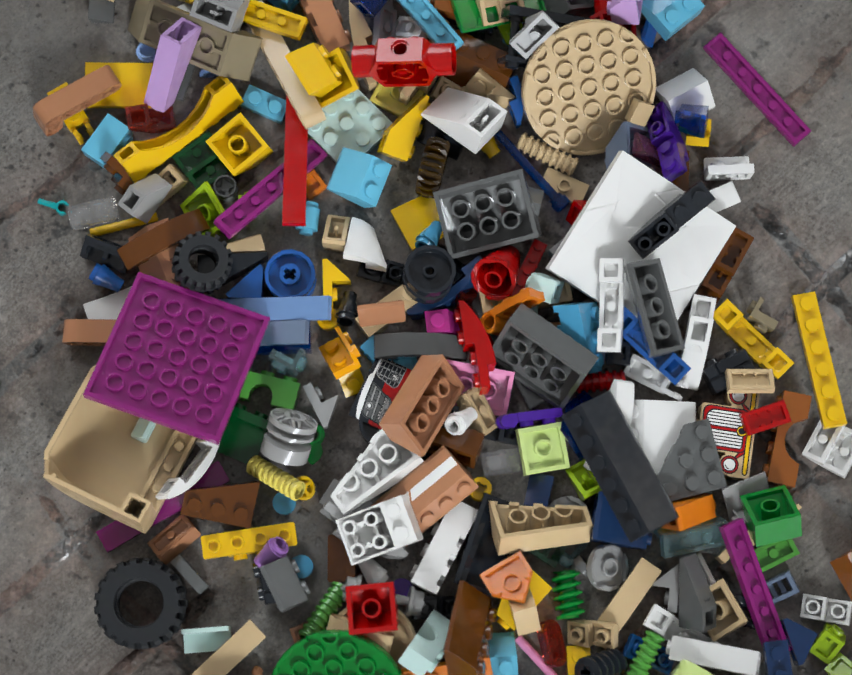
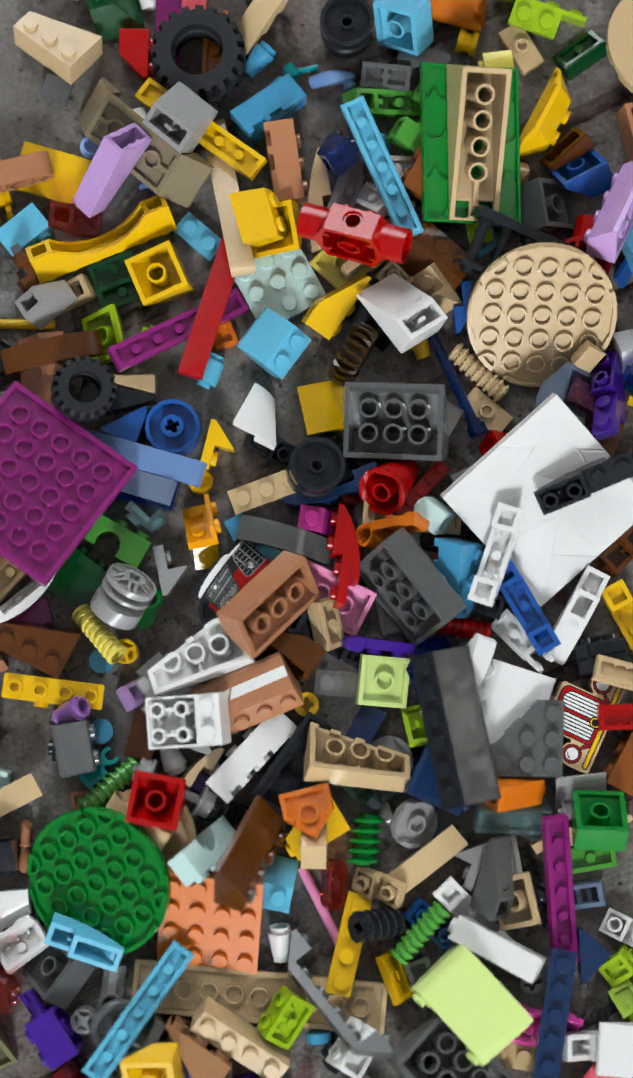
camera: 20 degrees right, 5 degrees up
dark grey wheel [213,175,238,202] -> none
tan slope [322,215,350,252] -> none
black cone [335,291,358,327] -> none
nougat slope [357,300,406,327] -> none
dark azure cone [415,220,442,248] -> none
white cone [445,407,478,435] -> none
light grey slope [509,10,559,59] -> none
dark grey slope [624,258,685,358] -> none
none -> teal plate [77,746,120,791]
none -> lavender slope [116,680,145,712]
none -> tan slope [181,747,225,789]

